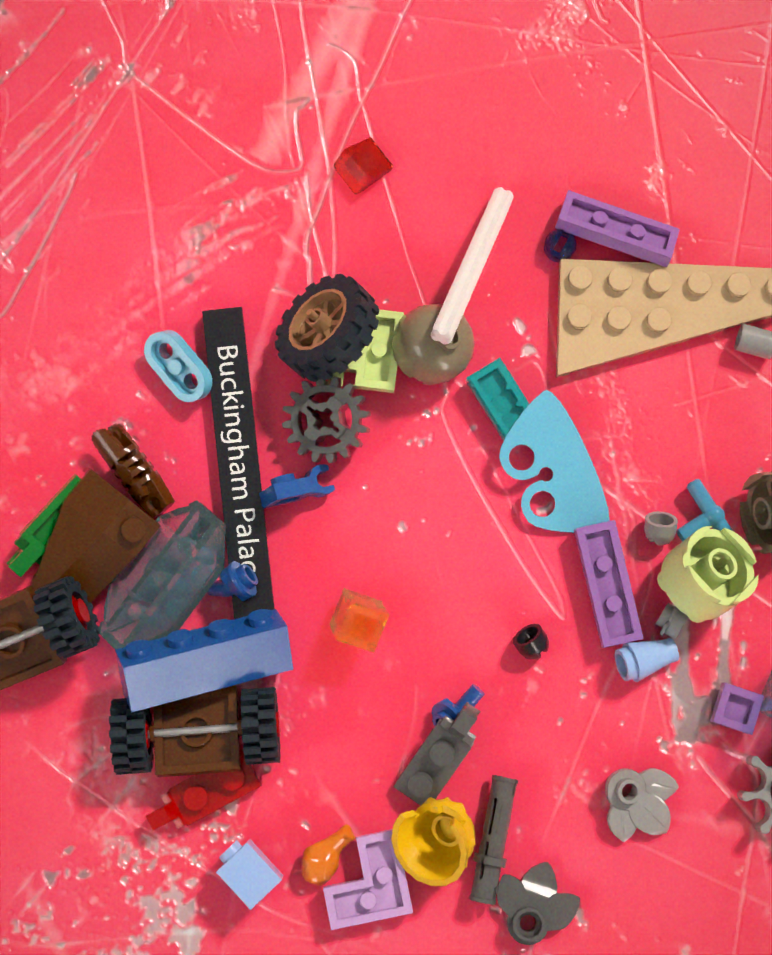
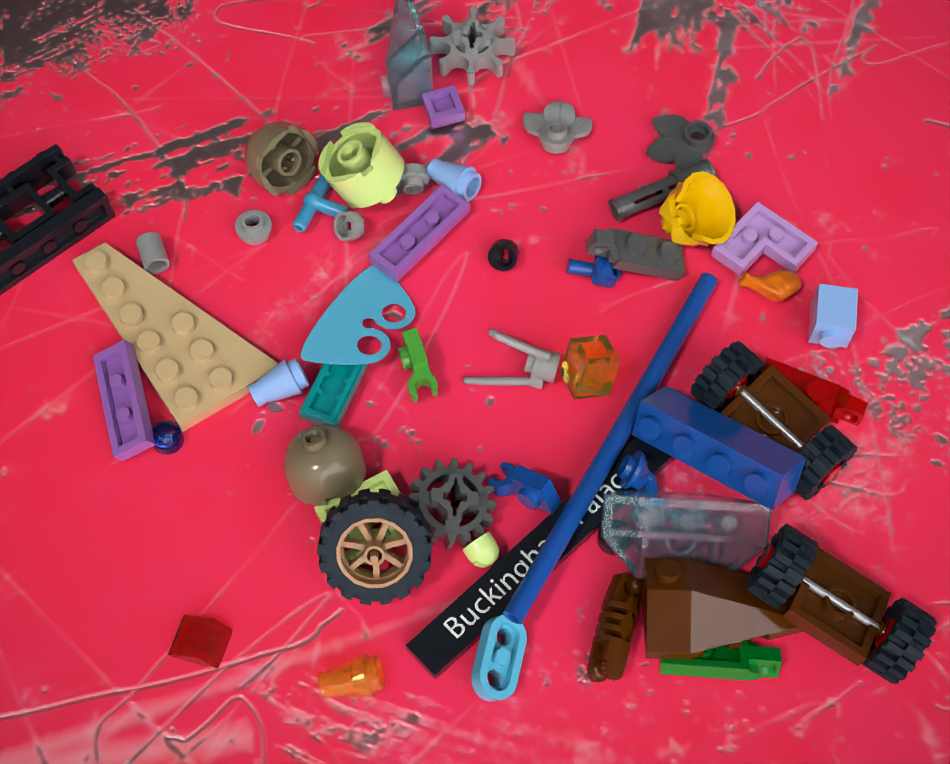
camera: 120 degrees left, 20 degrees down
white axle [431,187,514,344] -> none
none -> light grey plate [235,210,272,245]
none -> light blue cone [248,358,310,407]
none -> cone [318,653,385,699]
none -> bright green plate [398,328,438,403]
none -> yellowish green hinge [462,532,499,568]
none -> light grey plant [463,329,561,389]
none -> blue piece [503,273,718,624]

